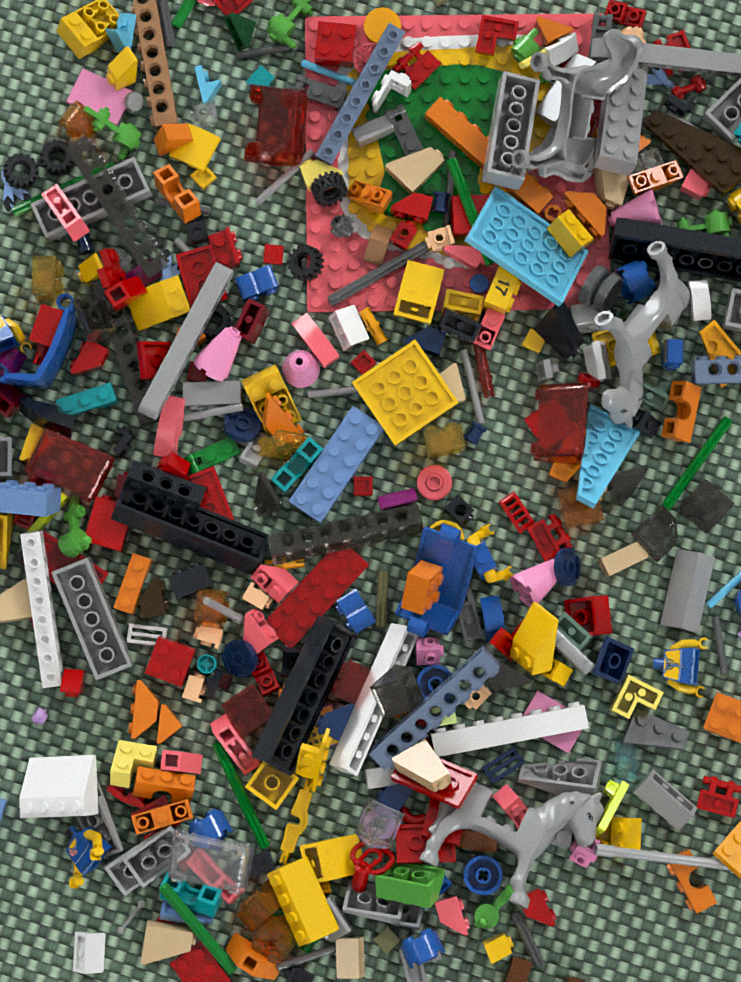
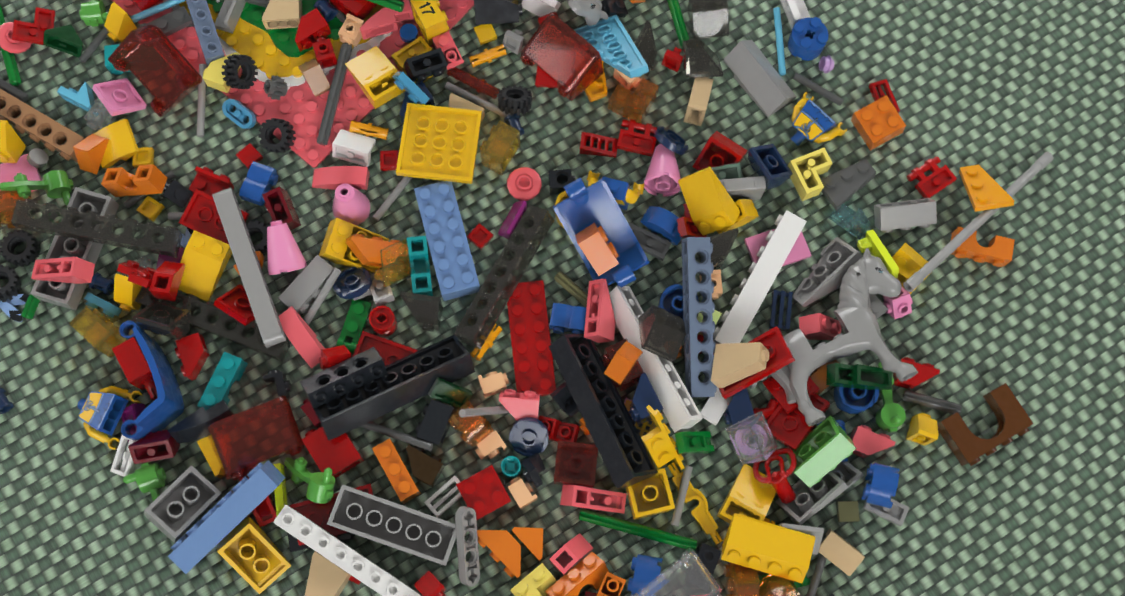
camera: 55 degrees left, 10 degrees down
red tile [187,361,208,382] -> none
coral slope [250,564,299,604] -> none
orange slope [346,180,392,215] -> none
bright pink brick [416,637,444,665] -> none
none -> dark azure plate [84,292,122,318]
none -> bright pink tile [92,78,147,116]
none -> yellow slope [104,2,138,45]
none -> yellow tile [136,196,165,222]
none -> dark azure plate [222,99,256,129]
none -> dark grey bar [360,422,434,451]
none -> red wheel [369,305,398,337]
none -> dark azure plate [392,71,430,104]
none -> dark green plate [428,377,473,409]
none -> light grey beam [455,506,480,587]
none -> light orange pin [469,44,507,68]
none -> black tyre [498,85,532,115]
none -> coral slope [584,278,616,343]
none -> orange slope [604,341,643,385]
none -> red tile [662,47,684,72]
none -> light grey bar [671,465,693,527]
none -> green plate [675,431,715,454]
none -> dark green slope [826,363,892,390]

